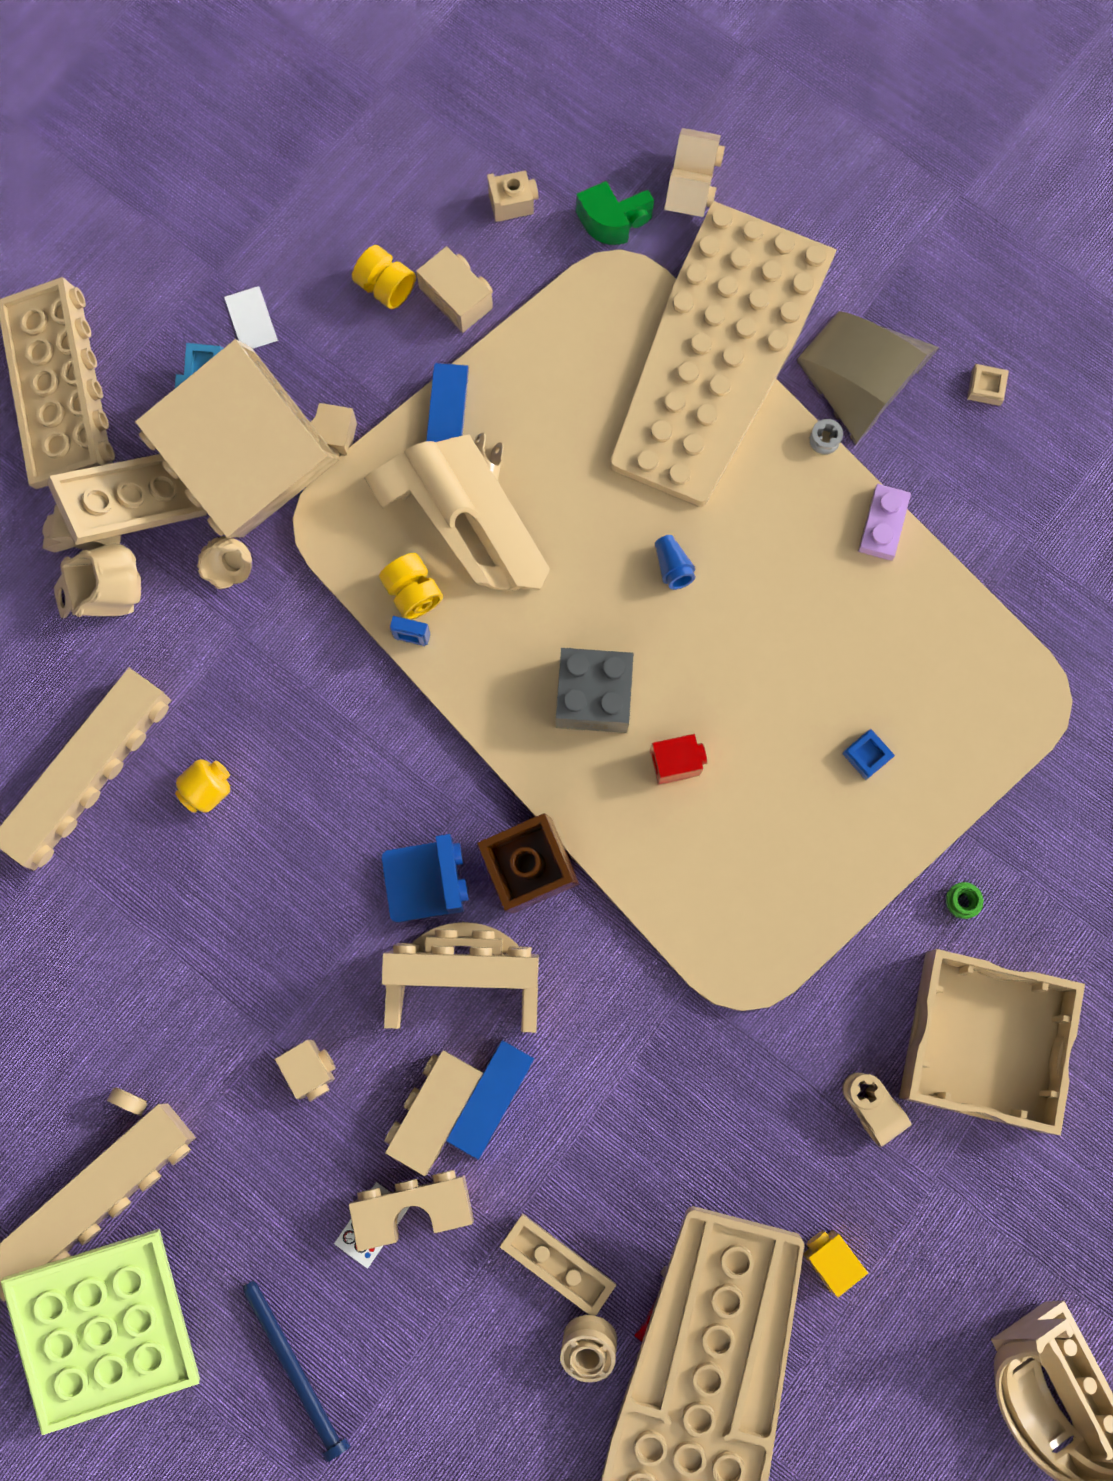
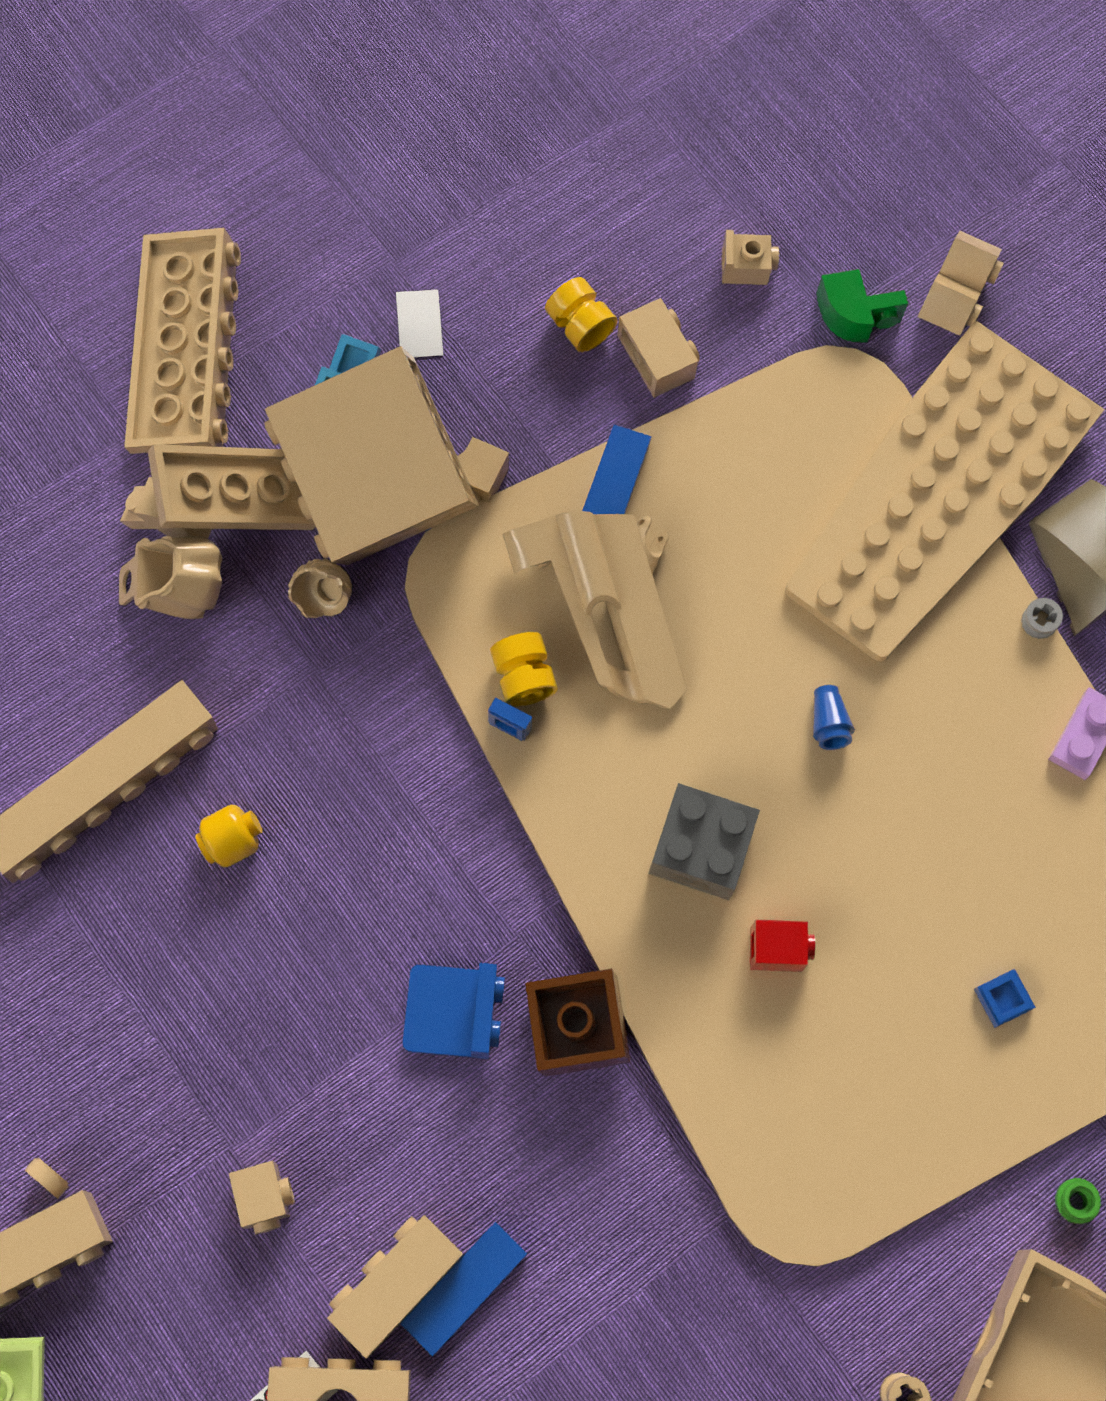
camera: 10 degrees right, 5 degrees down
tan piece [382,922,539,1033] -> none

